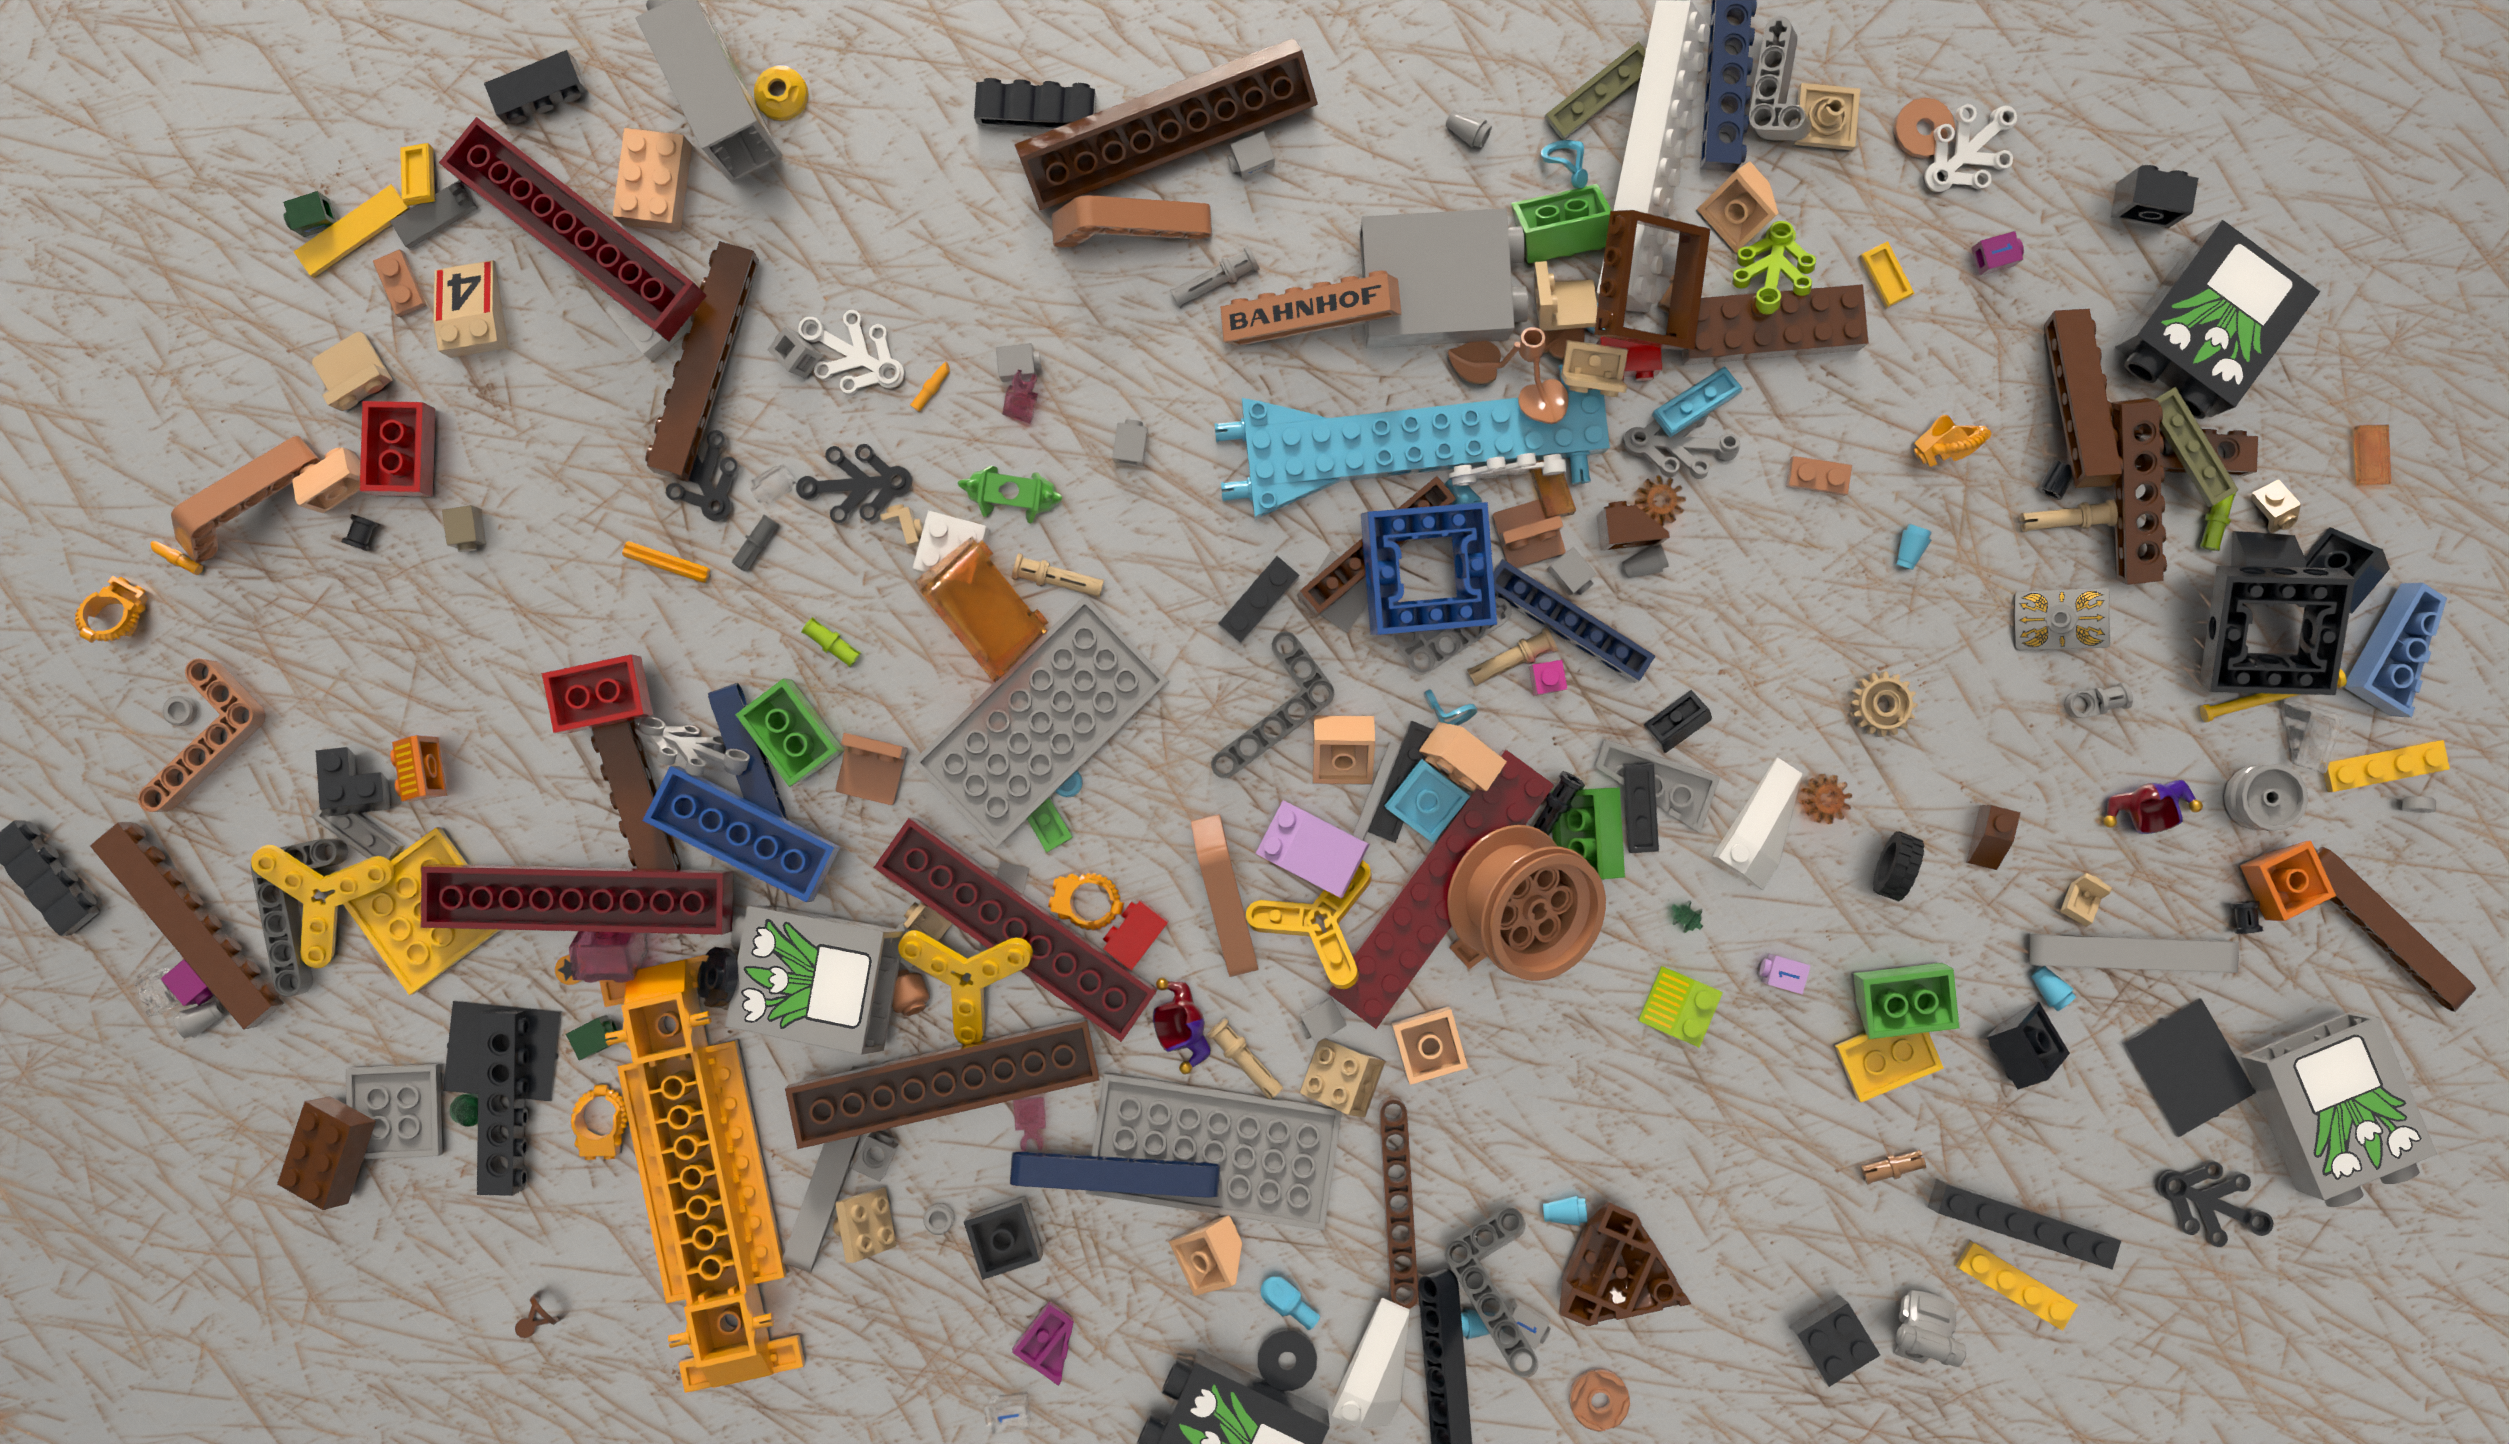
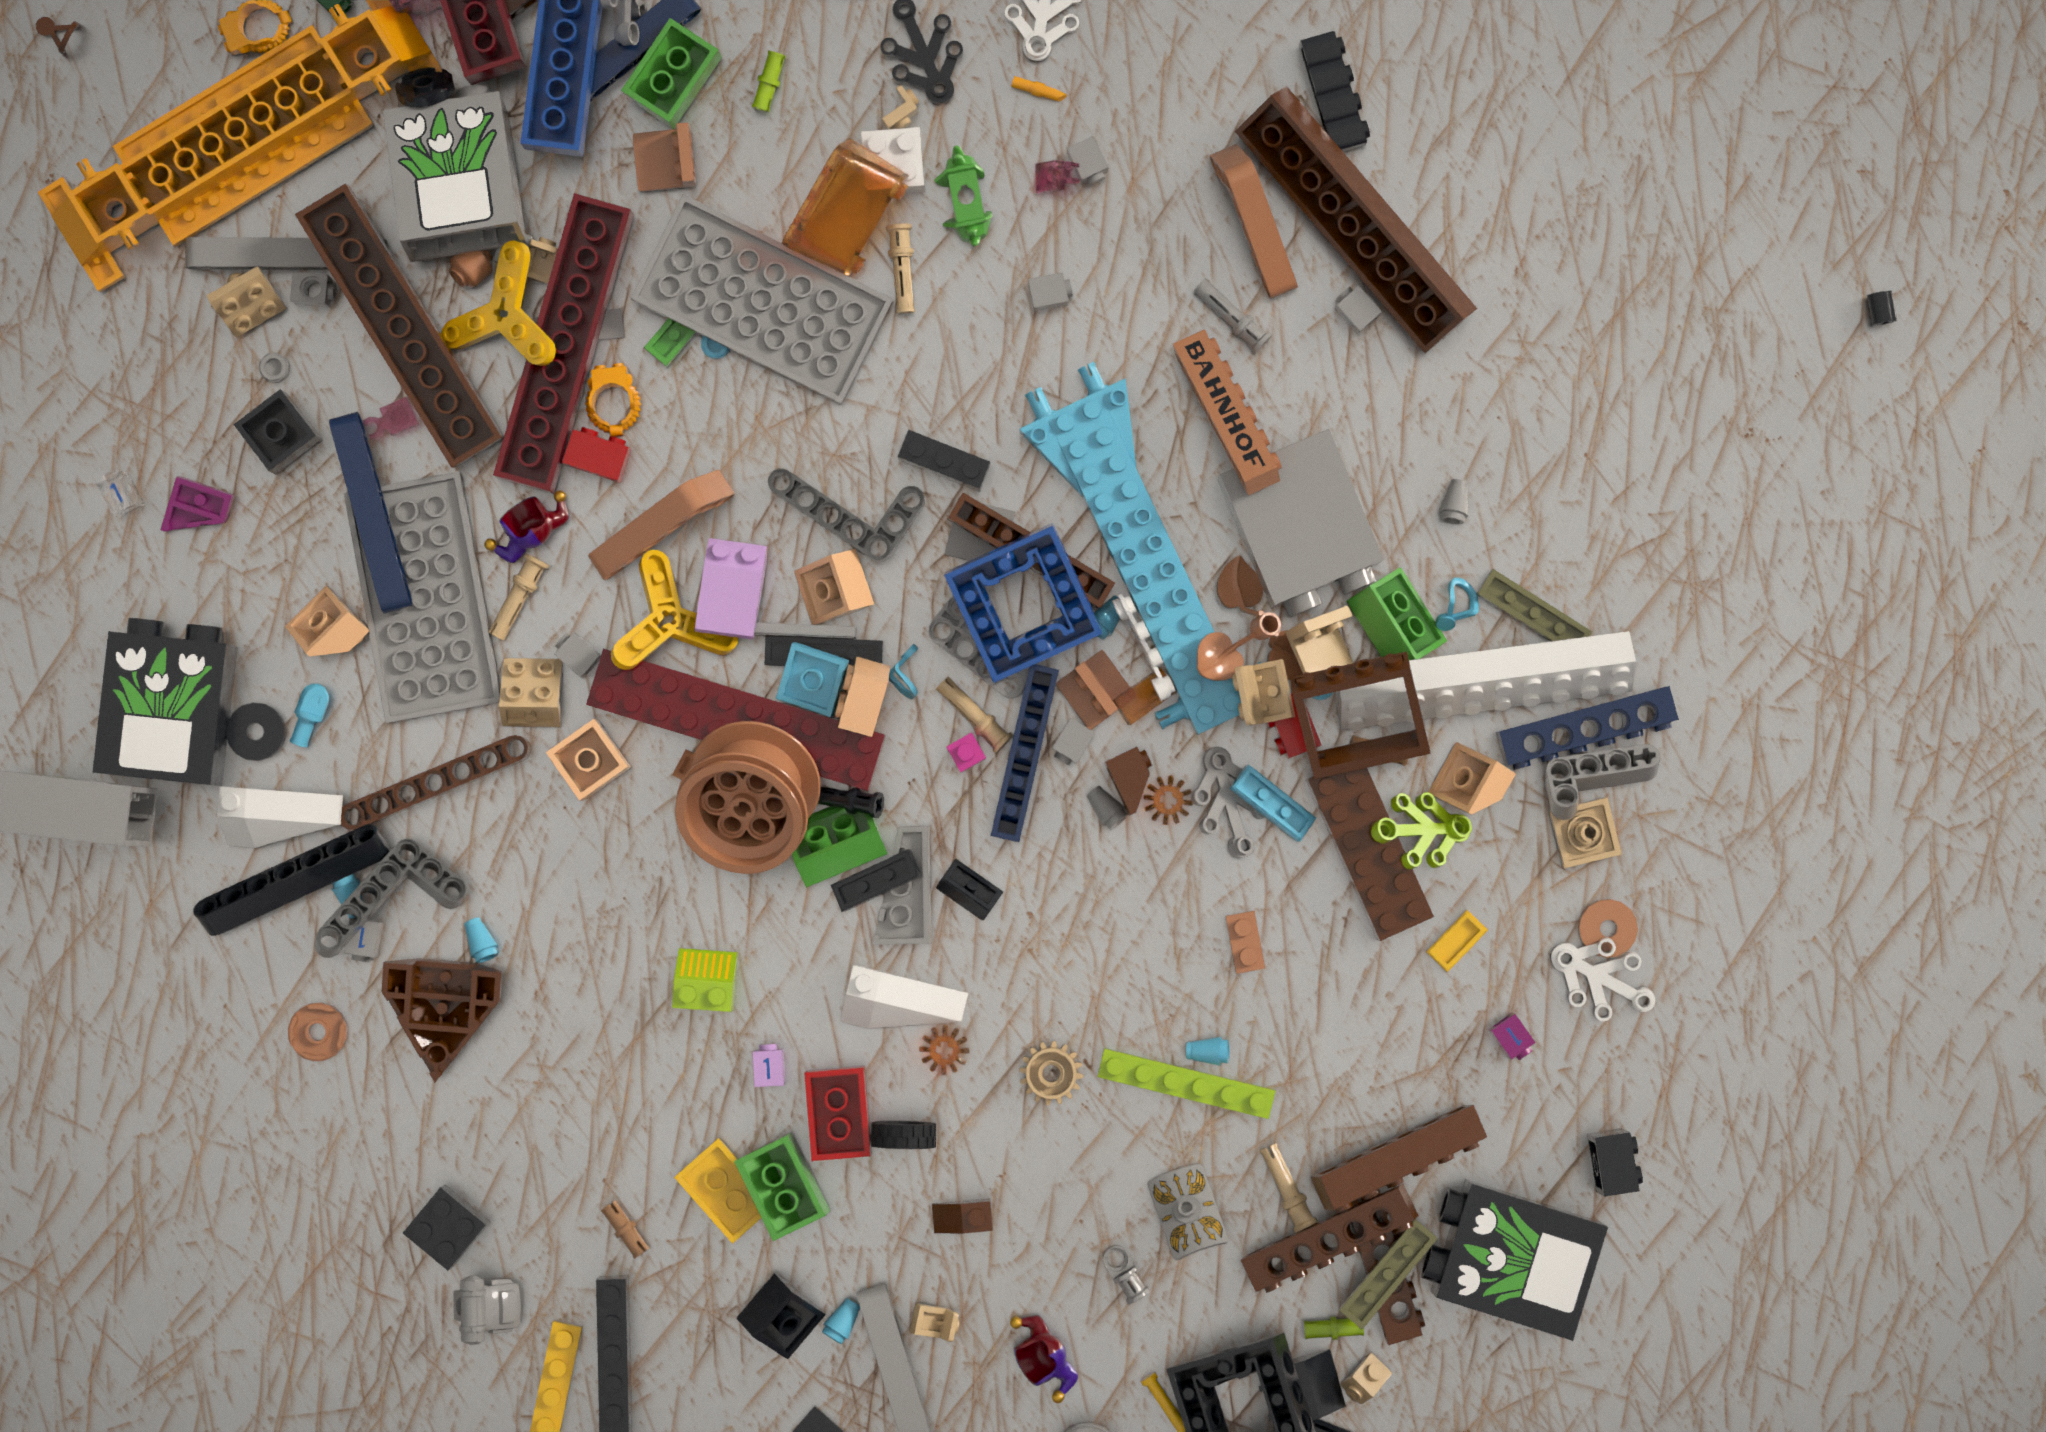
camera: 70 degrees right, 0 degrees up
clear green wheel [1671,900,1703,933] -> none
light orange piece [1913,415,1991,467] -> none
black piece [2038,460,2073,500] -> none
none -> red brick [804,1066,872,1161]
none -> lime plate [1097,1048,1276,1119]

